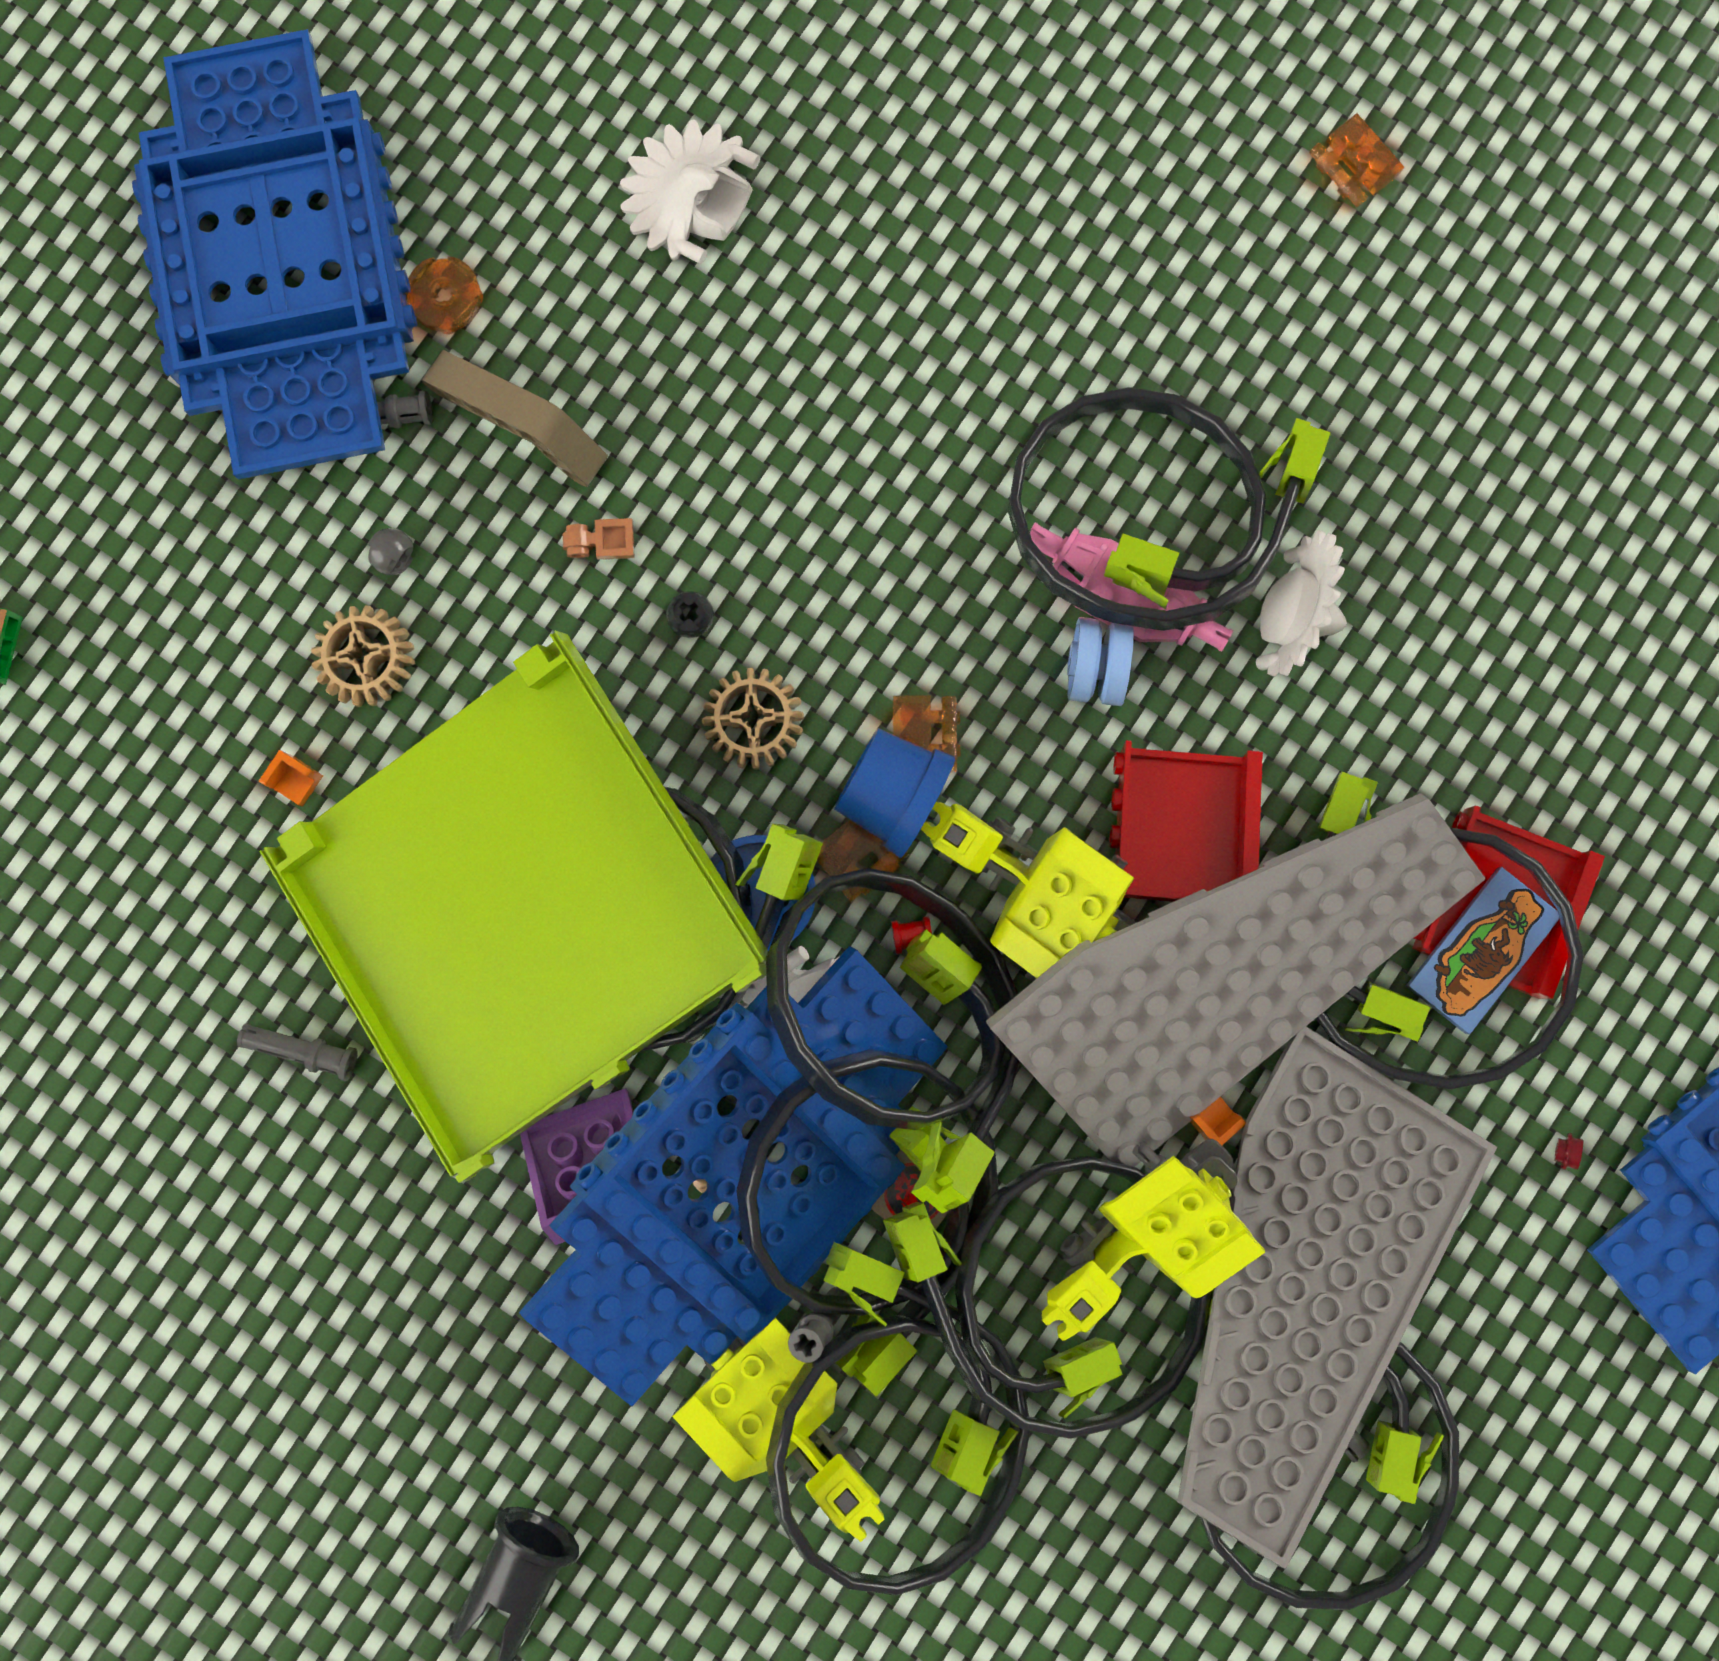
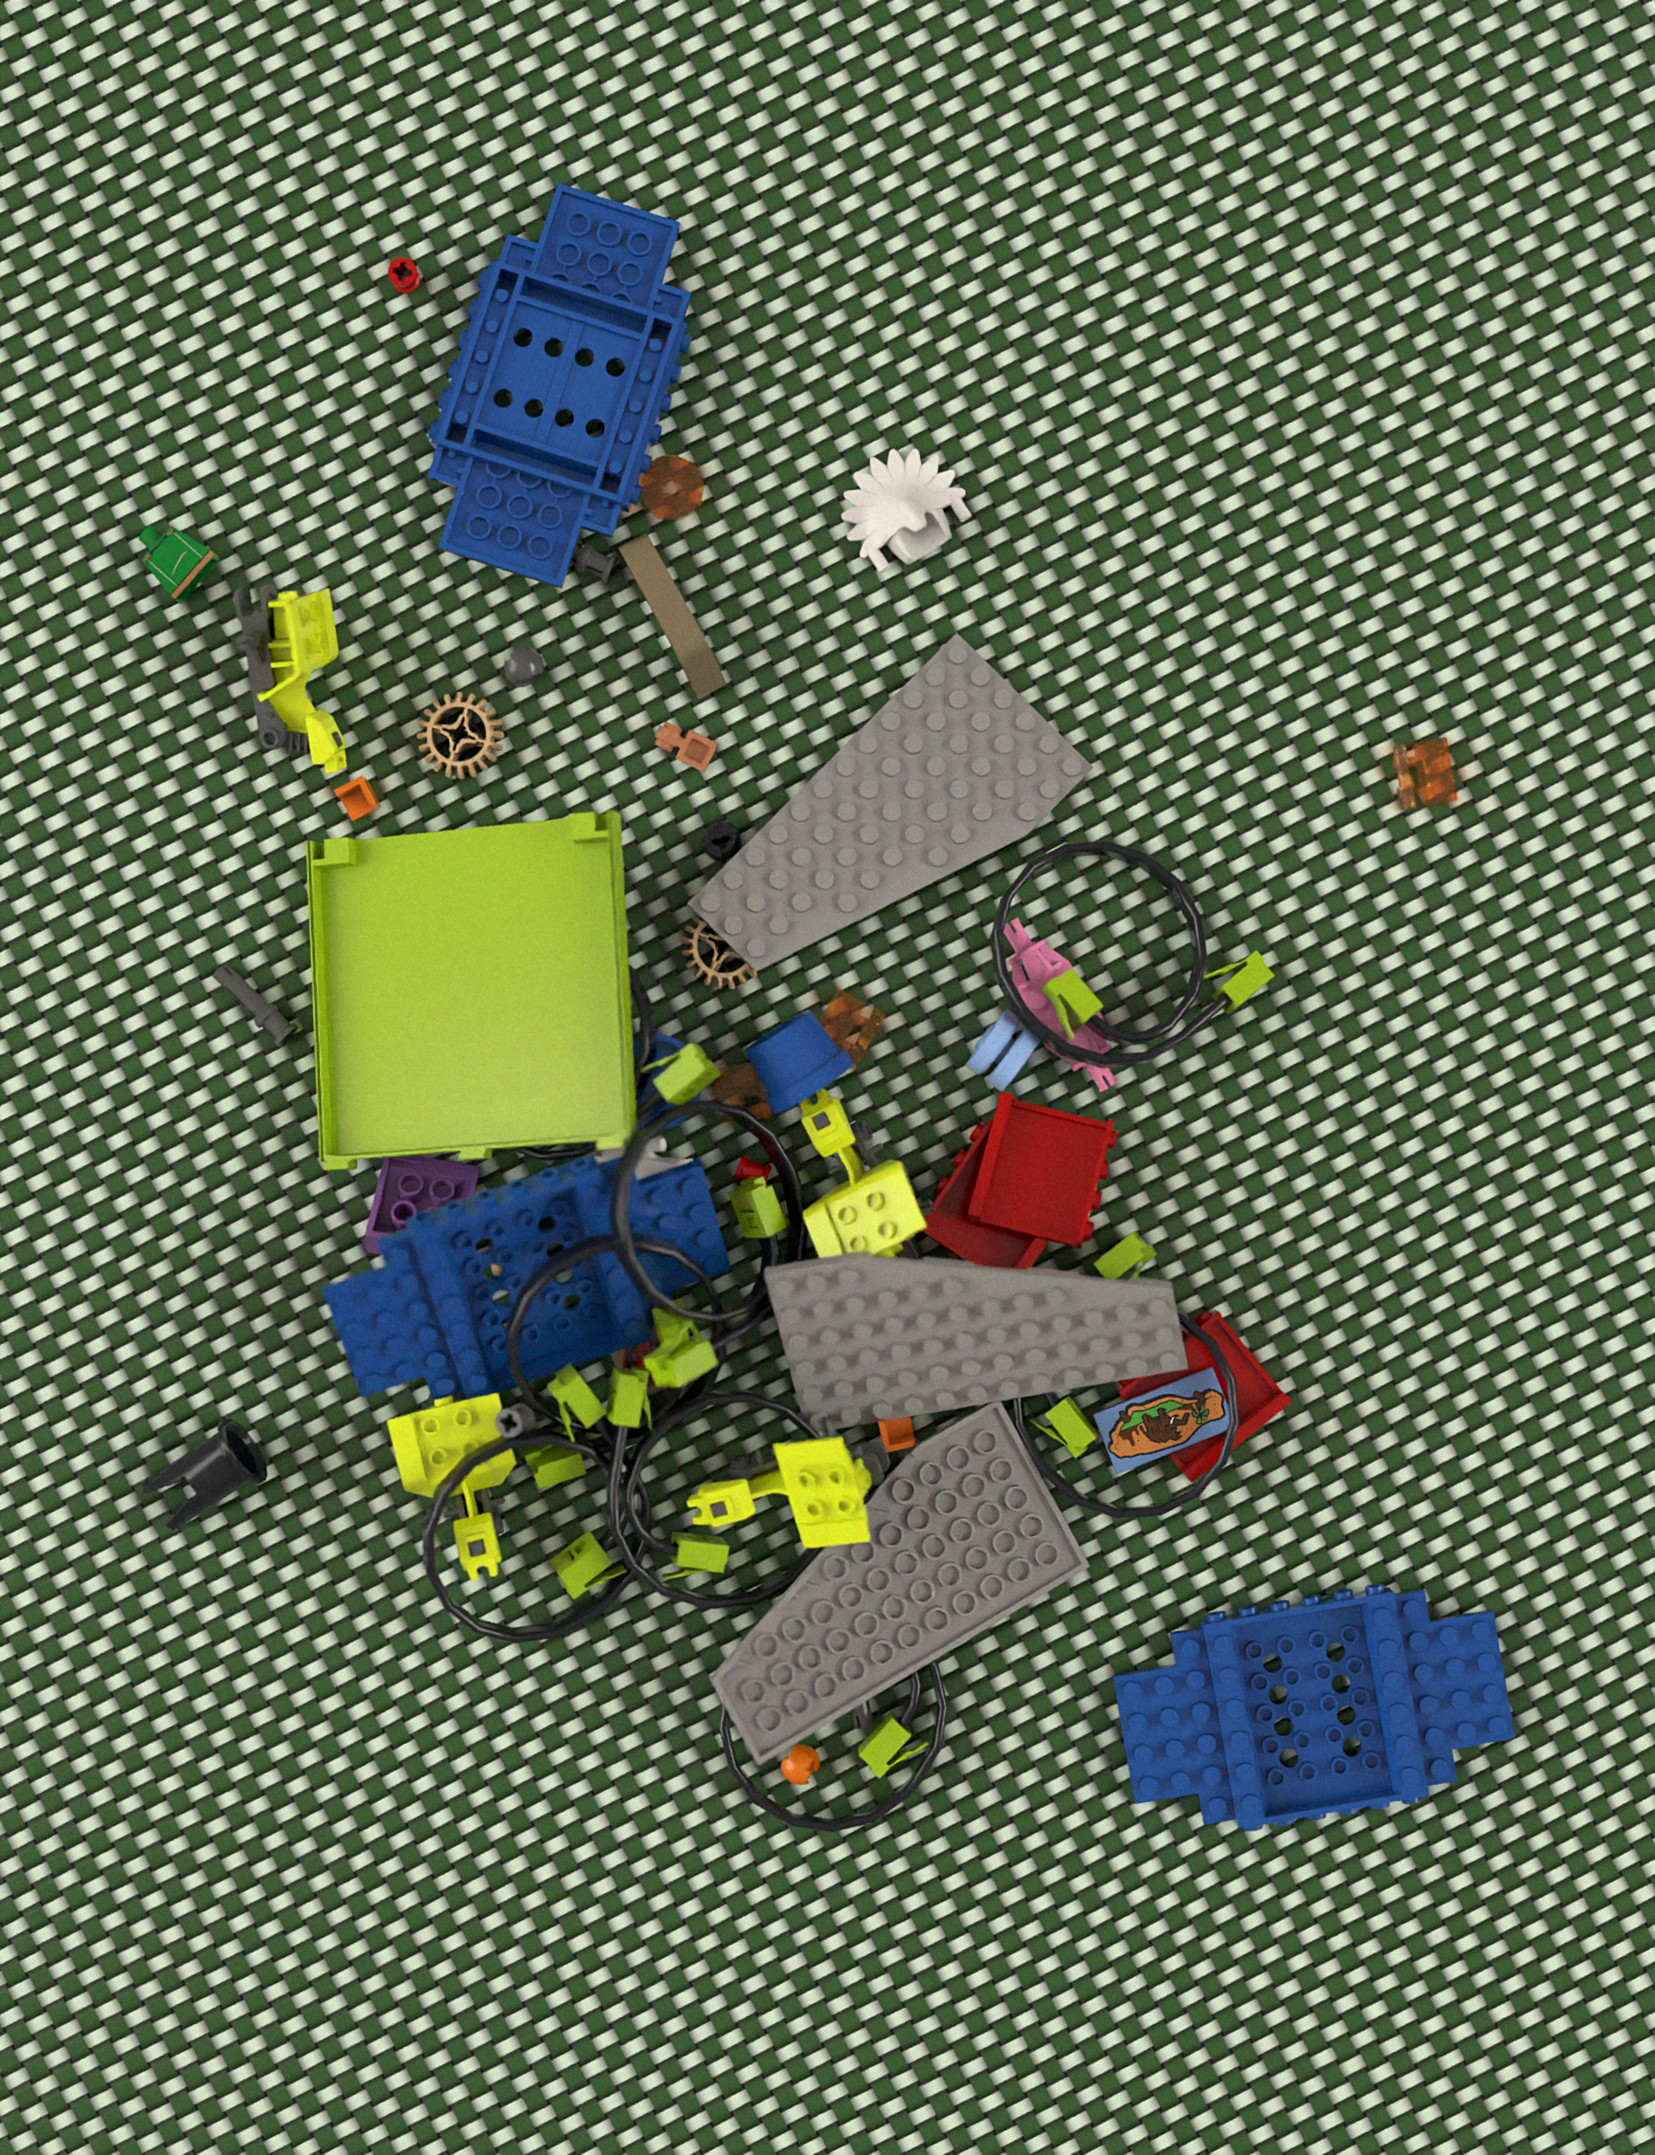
camera: 30 degrees right, 5 degrees up
white piece [1256,530,1347,677] -> none
dark red plate [1554,1133,1584,1170] -> none
none -> neon yellow piece [234,584,347,773]
none -> red bush [388,257,420,294]
none -> light grey wing [687,633,1093,972]
none -> orange piece [781,1744,821,1785]
none -> red panel [968,1092,1118,1249]

